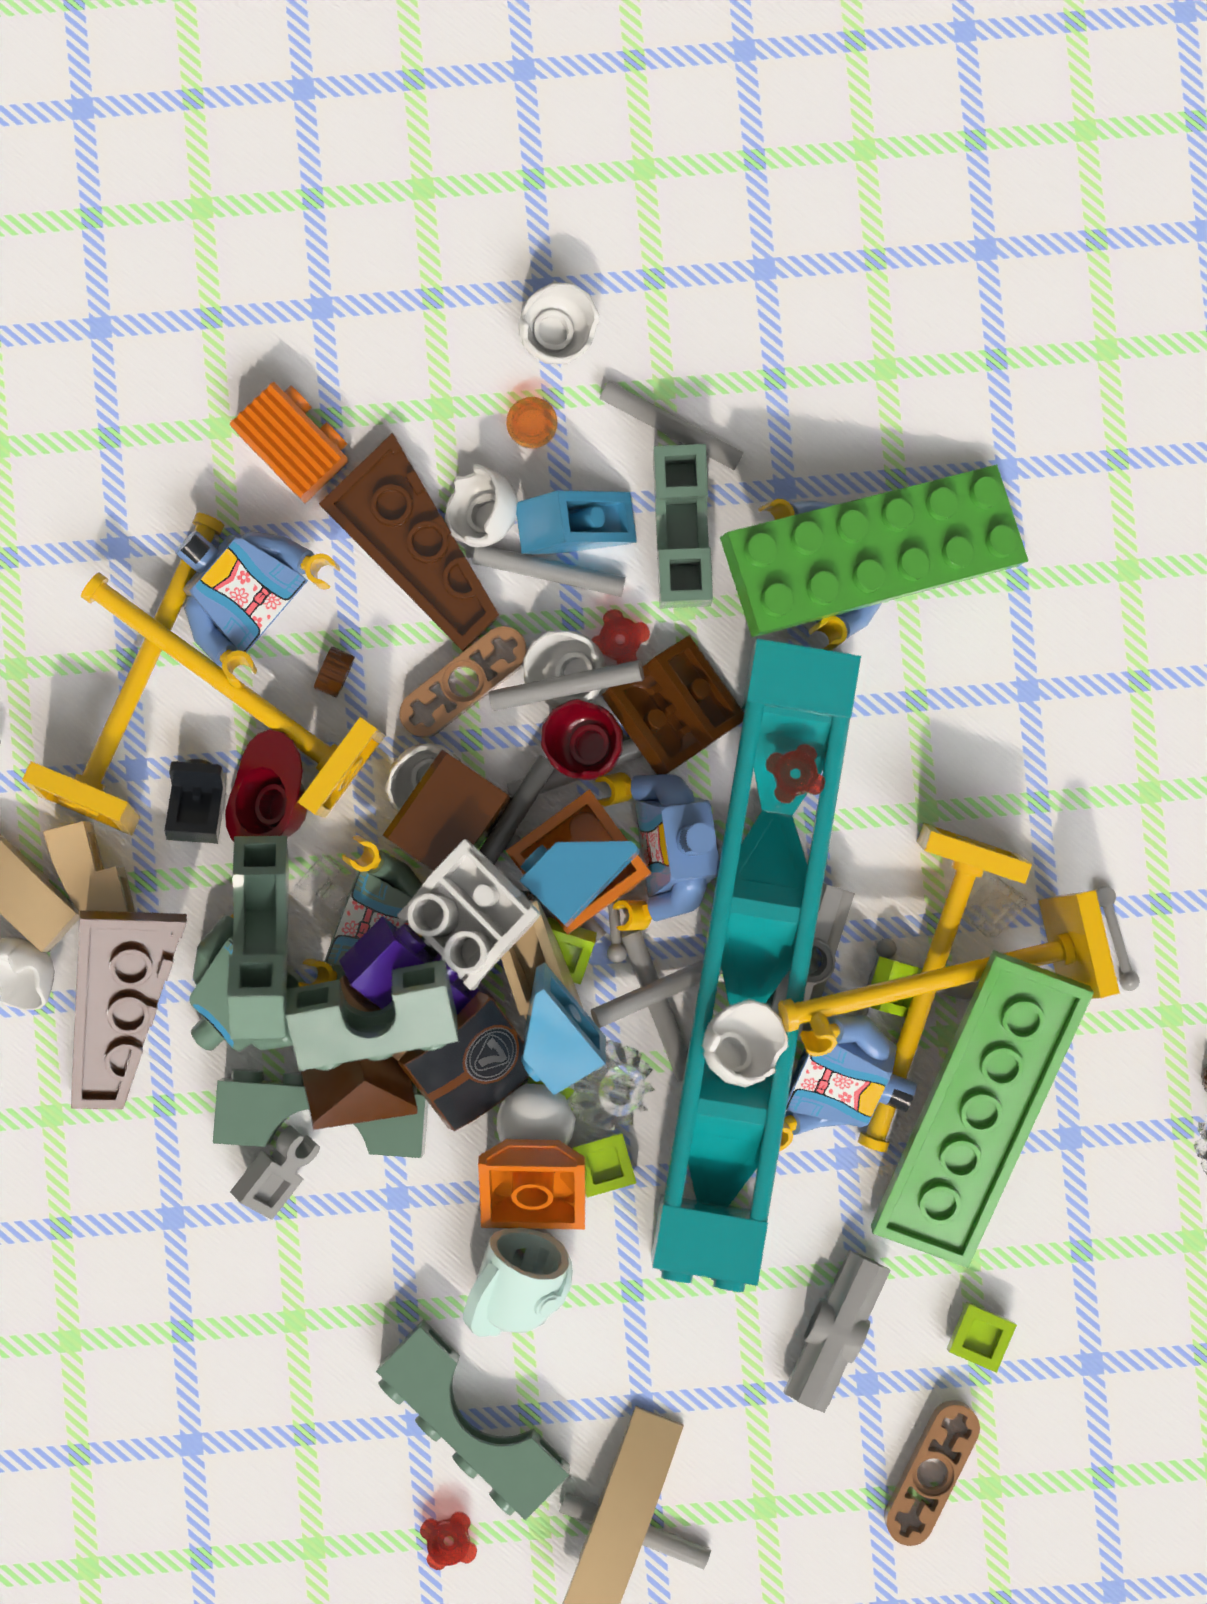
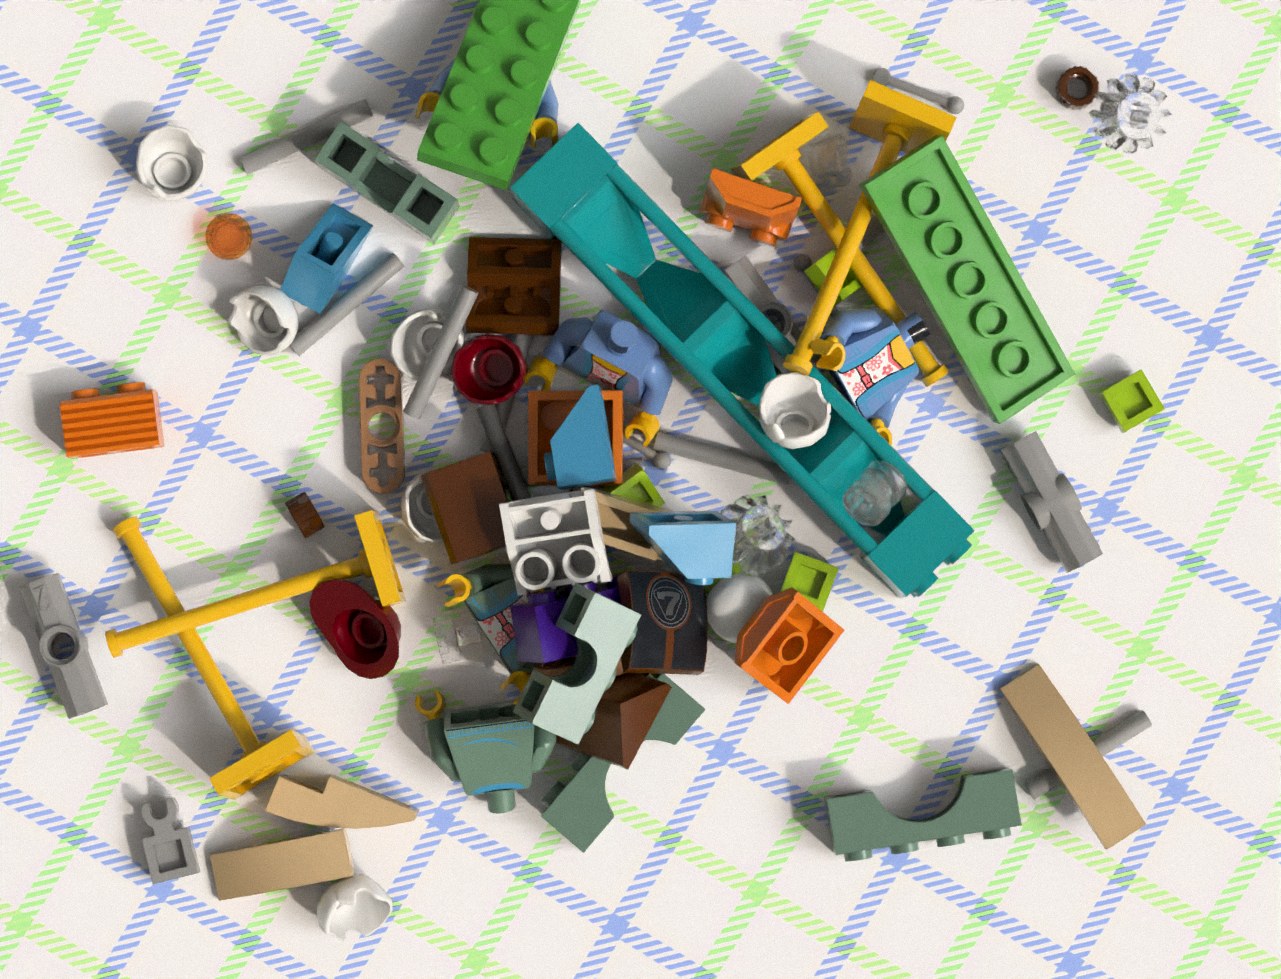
camera: 65 degrees left, 0 degrees up
wing [71,910,187,1109] -> none
black bracket [164,759,226,844] -> none
torso [176,530,340,688] -> none
sand green arch [227,836,289,1039] -> none
light grey plate [230,1125,320,1220] -> none
reddish brown wing [319,432,500,652] -> none
clear red plate [420,1511,477,1570] -> none
light aqua helmet [463,1228,573,1337] -> none
clear red plate [591,609,650,664] -> none
light grey bar [591,960,722,1028] -> none
clear red plate [766,744,825,804] -> none
medium nougat beam [884,1400,980,1546] -> none
none -> light grey piece [19,573,108,719]
none -> orange slope [699,168,802,247]
none -> clear wheel [843,461,907,527]

